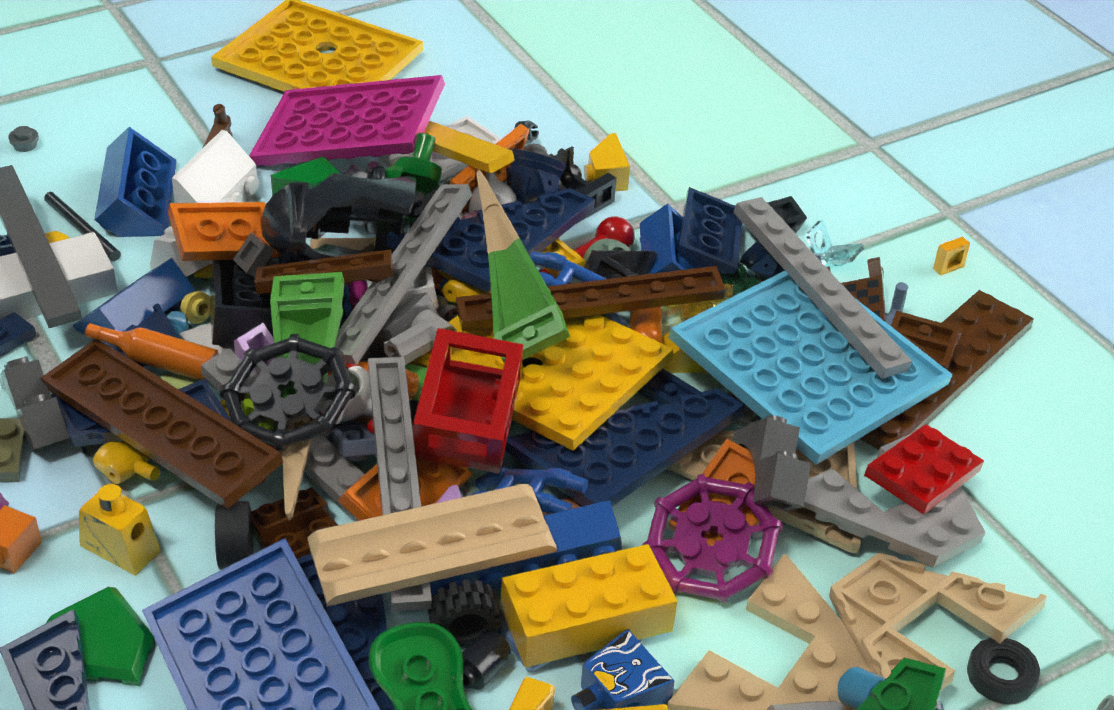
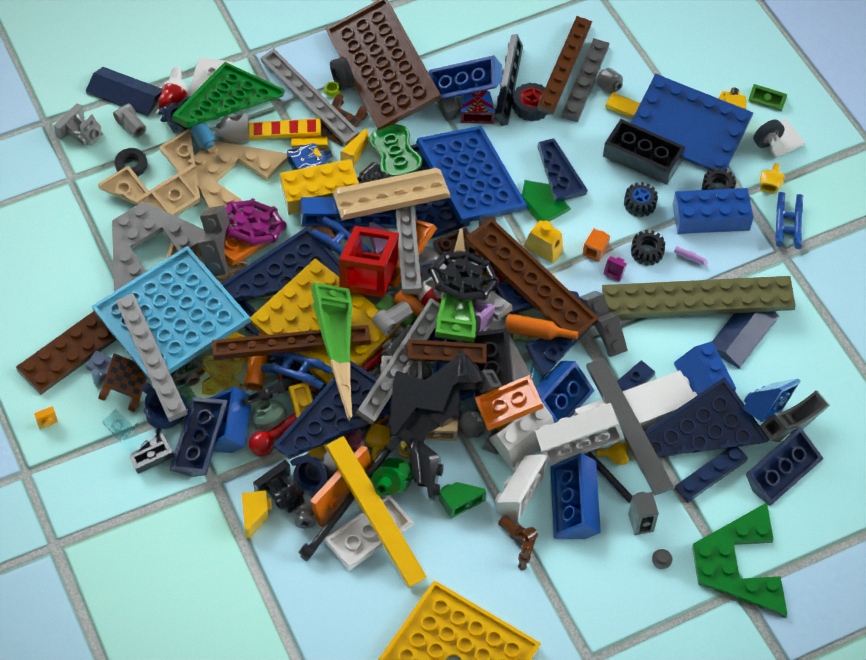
camera: 175 degrees left, 15 degrees up
dark pink plate [249,75,445,166] -> none
red plate [864,424,985,515] -> none
reddish brown wing [891,310,961,371] -> none
none -> white brick [535,403,625,466]
none -> dark grey brick [628,492,659,535]

